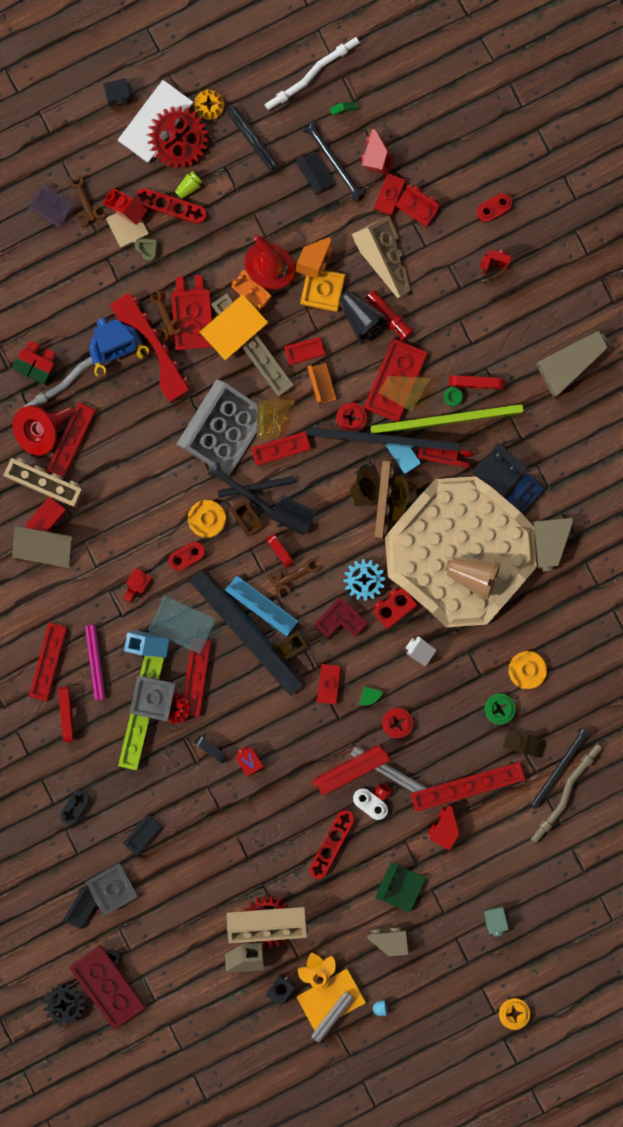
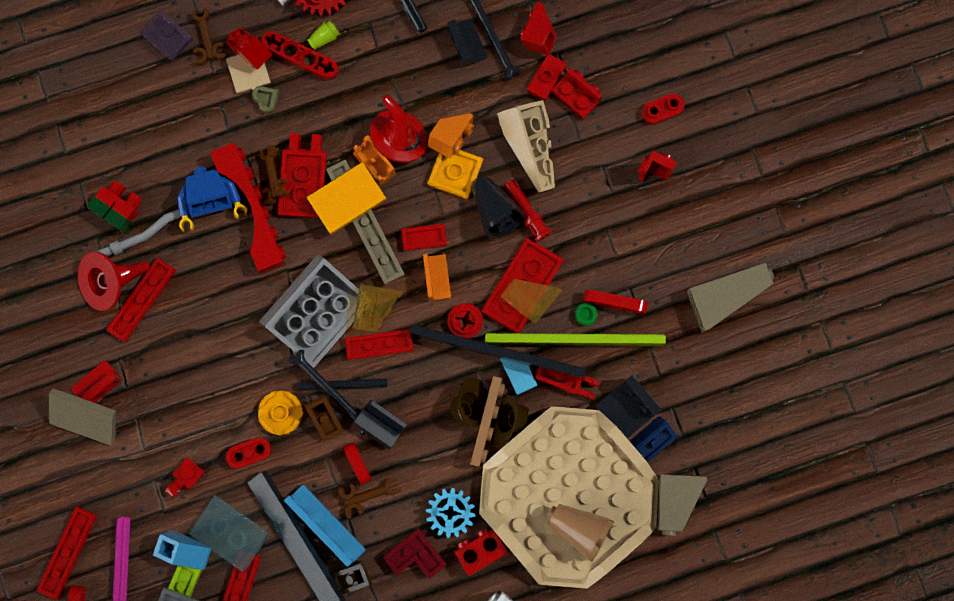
camera: 15 degrees right, 5 degrees down
tan brick [3,458,83,508] -> none

